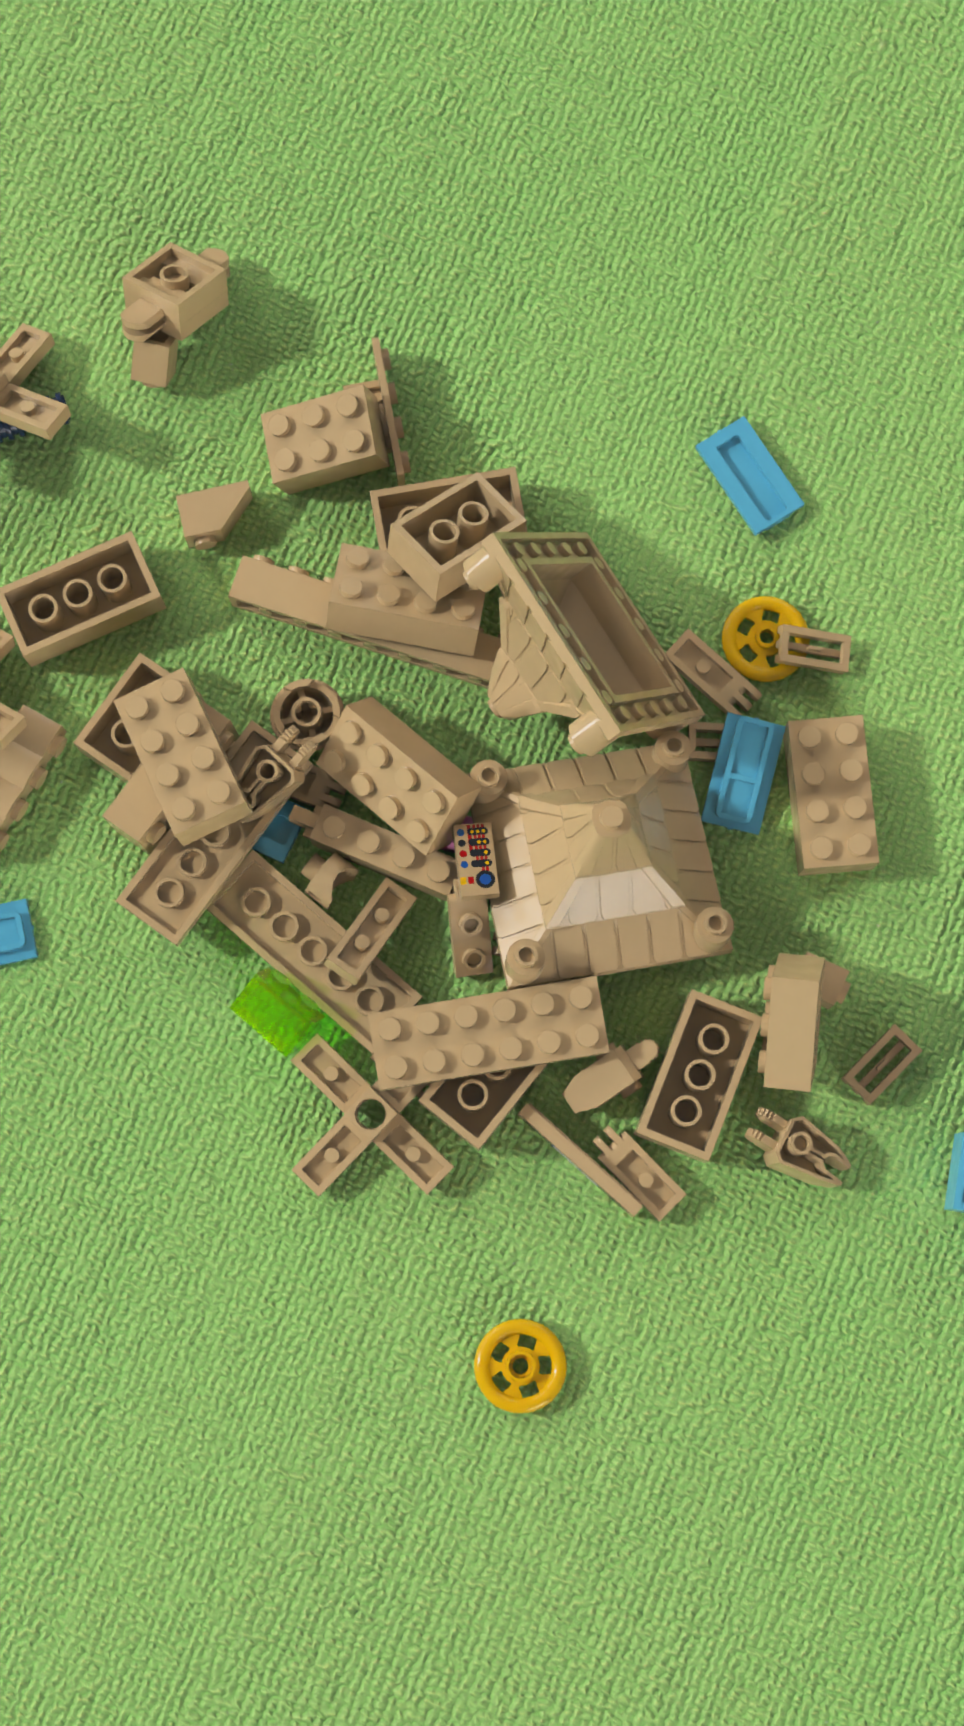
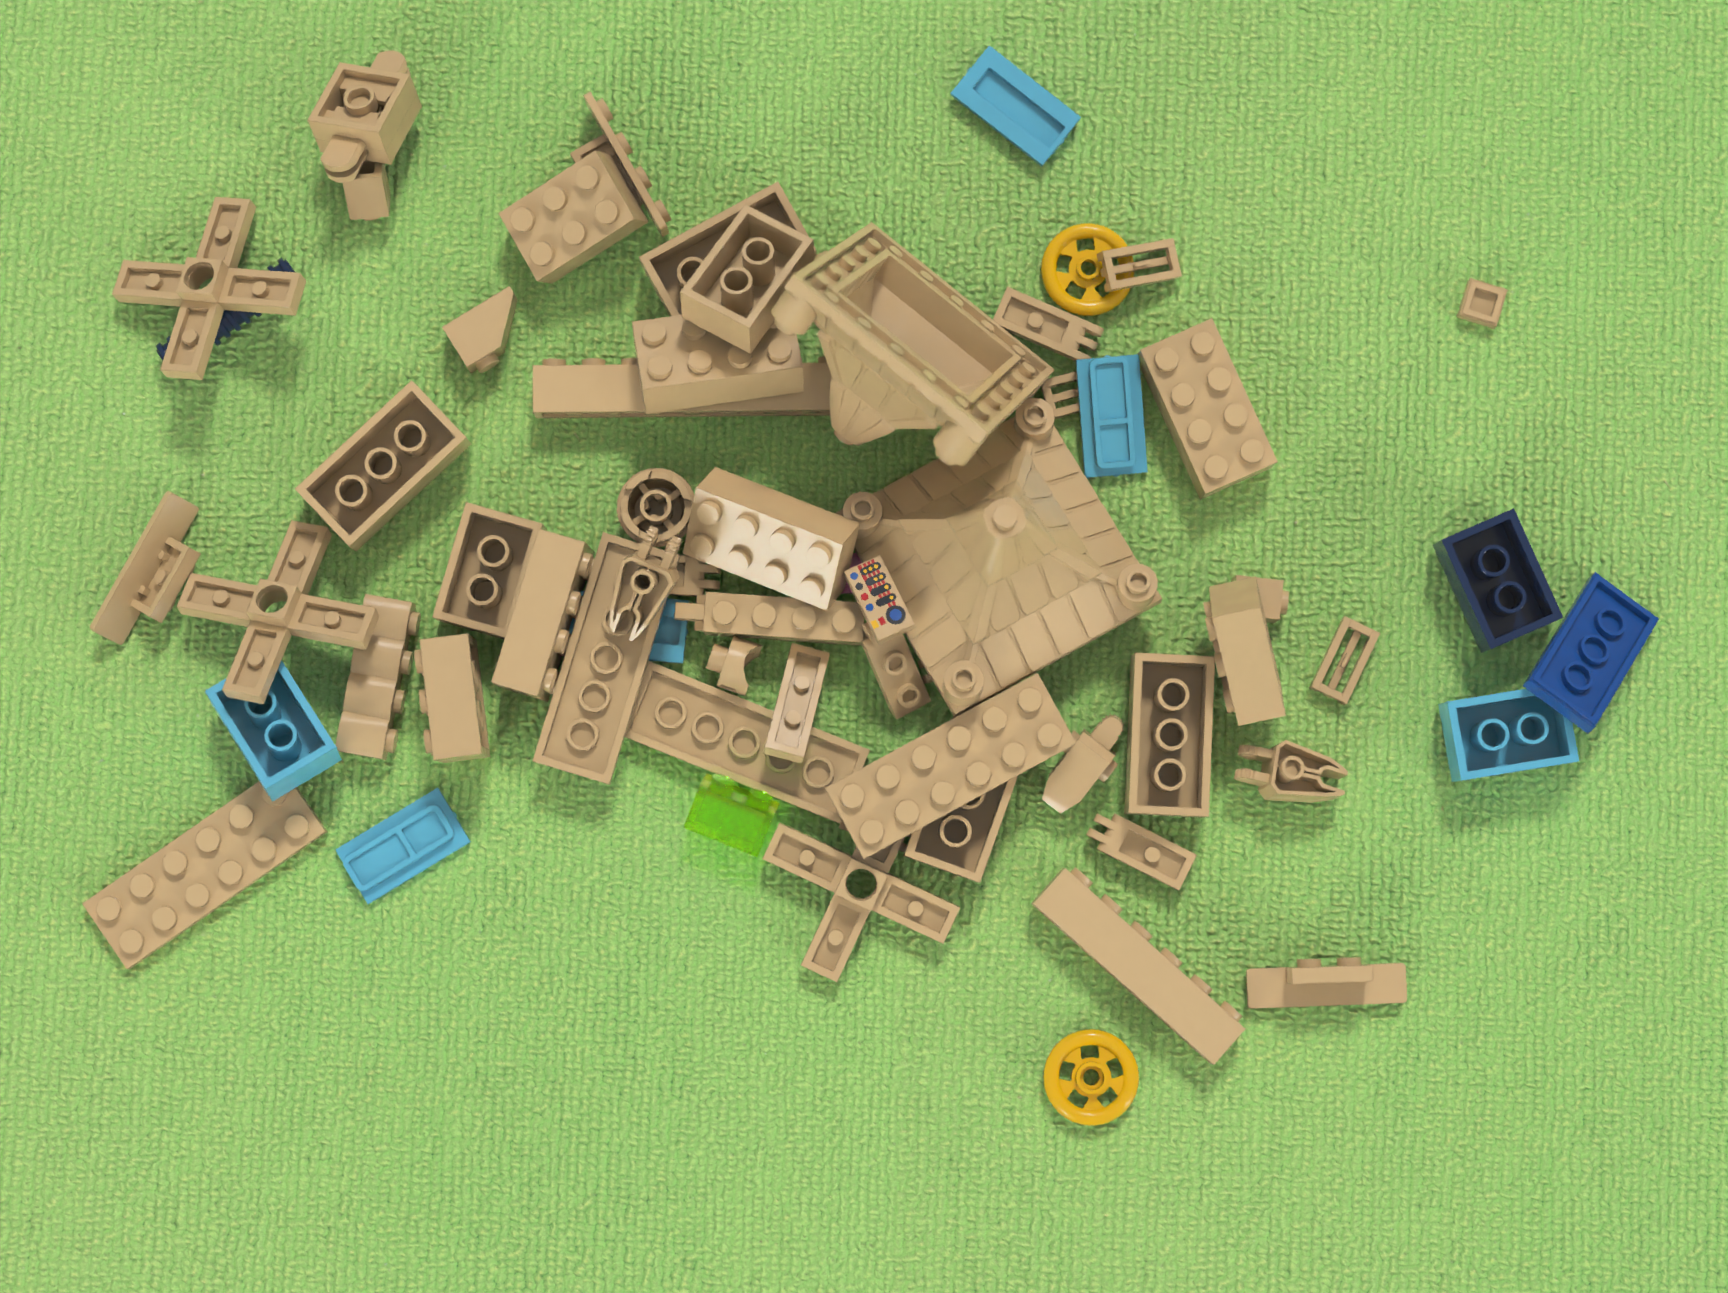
camera: 25 degrees left, 5 degrees up
tan brick [113,667,253,846] -> none
tan tile [518,1103,643,1217] -> none
none -> tan brick [414,633,490,763]
none -> tan brick [1031,867,1245,1065]
none -> tan bracket [1246,957,1407,1009]

